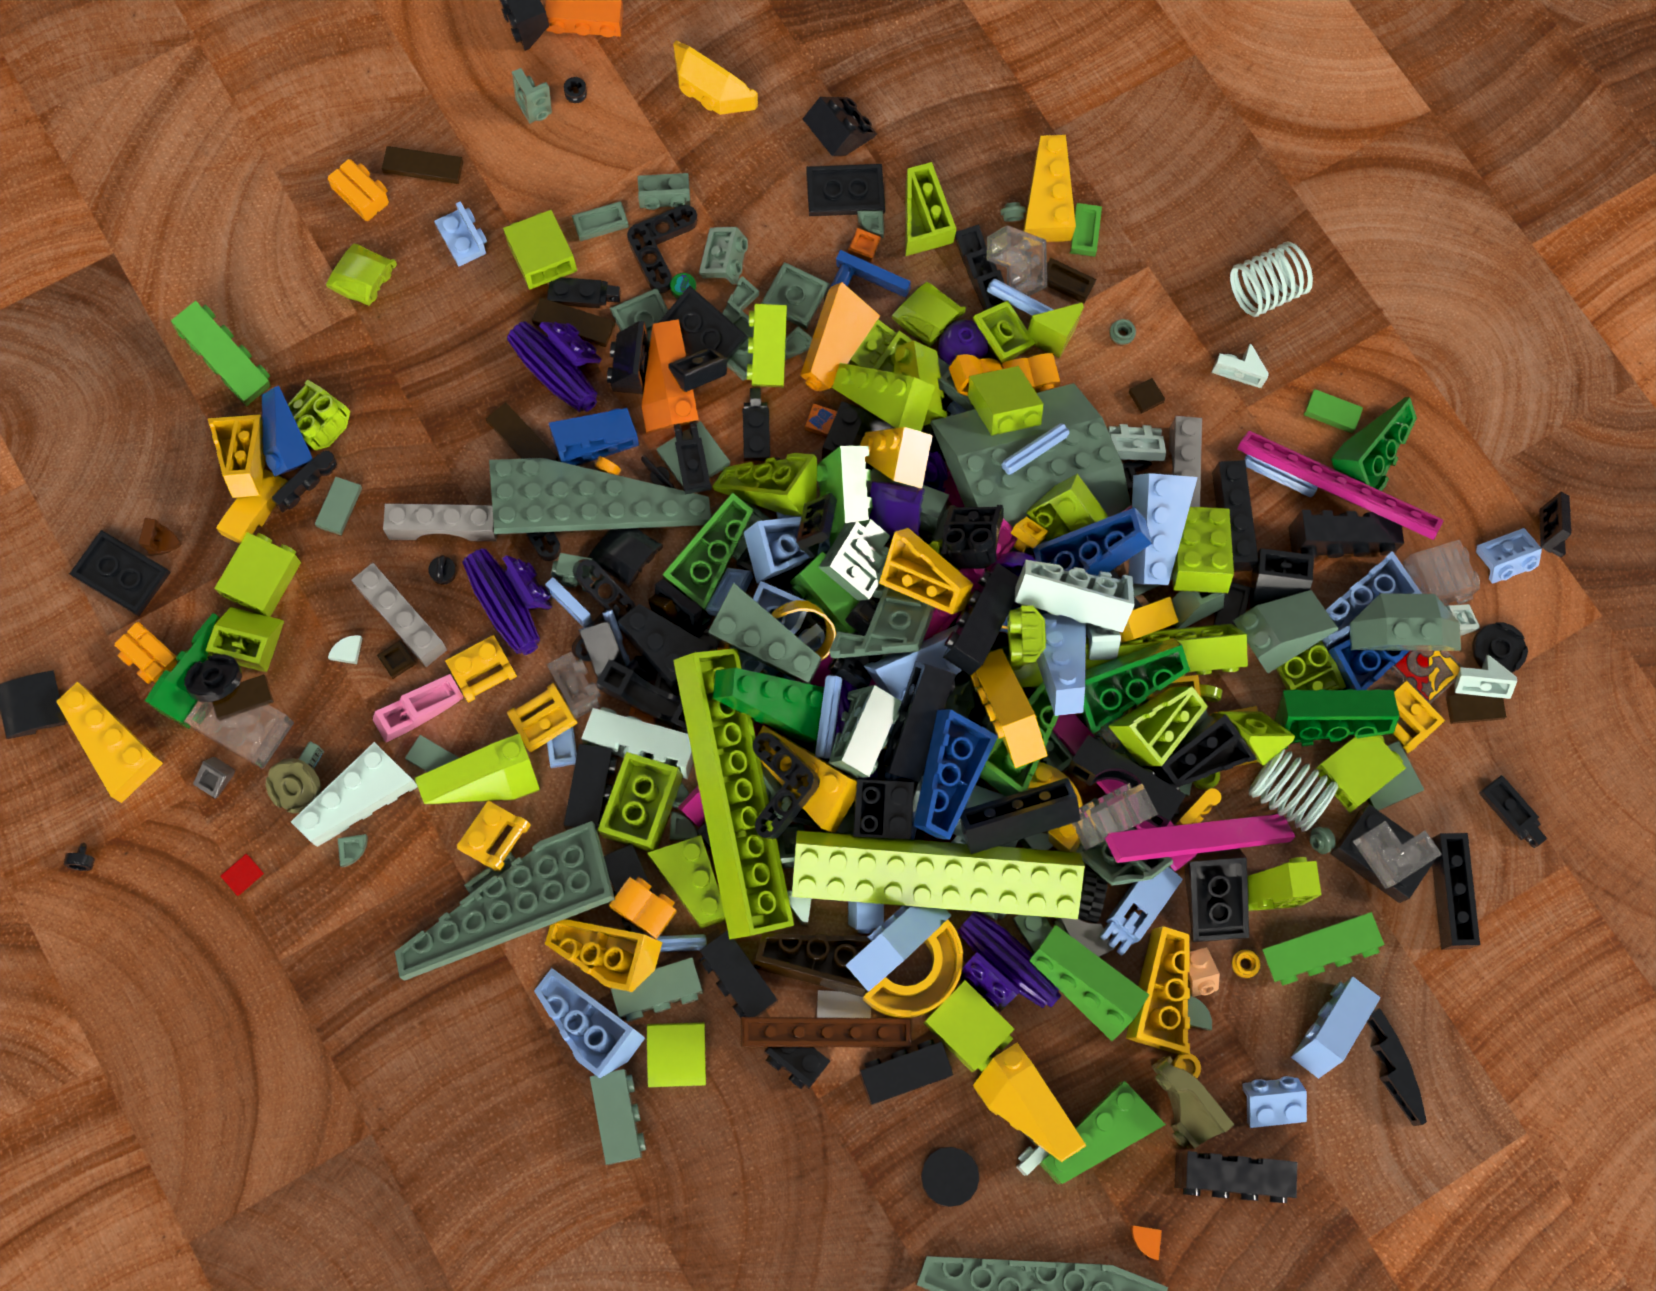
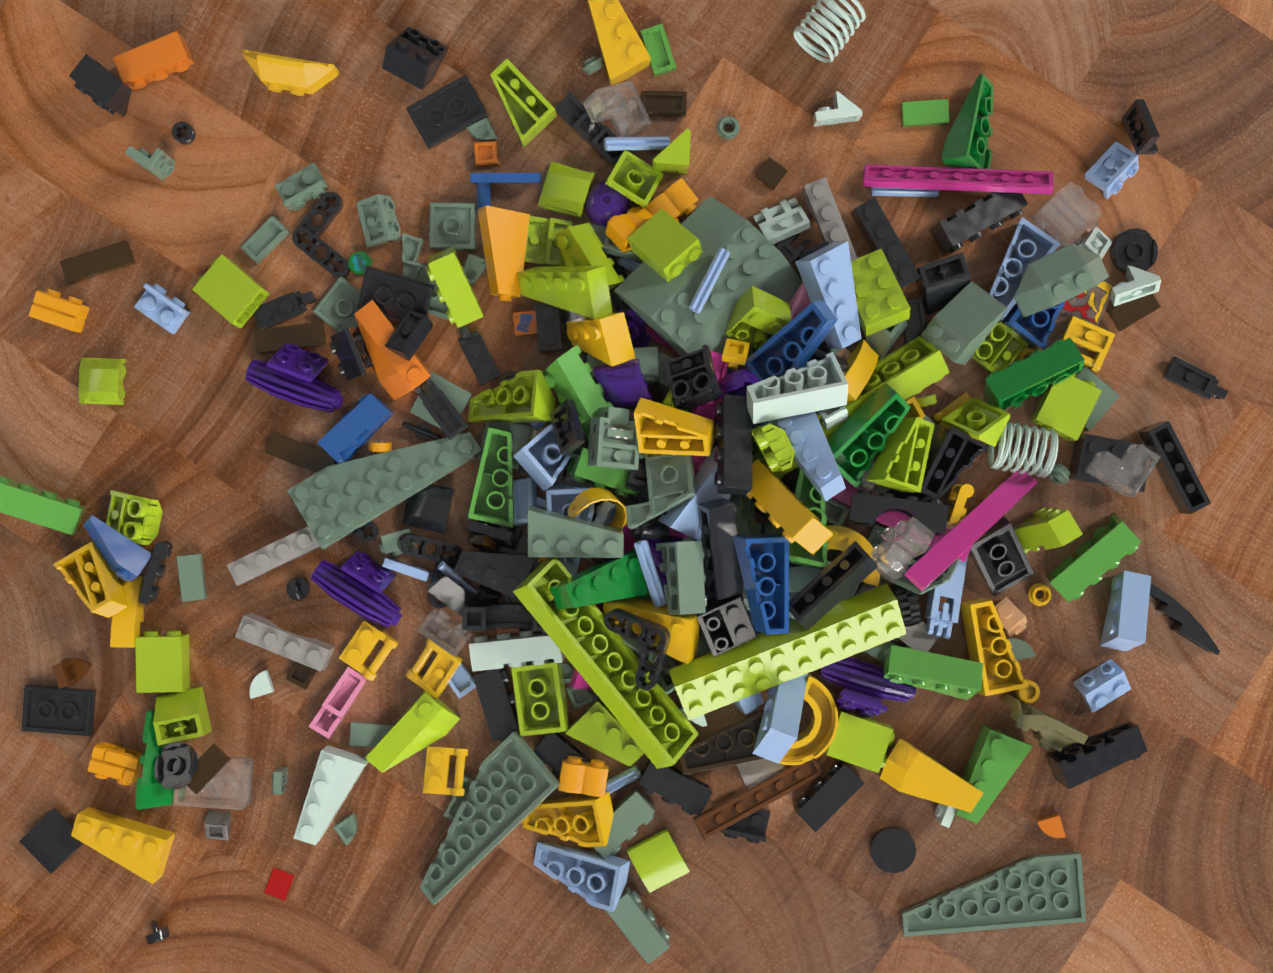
camera: 20 degrees left, 15 degrees up
olive tile [265,758,321,814] -> none

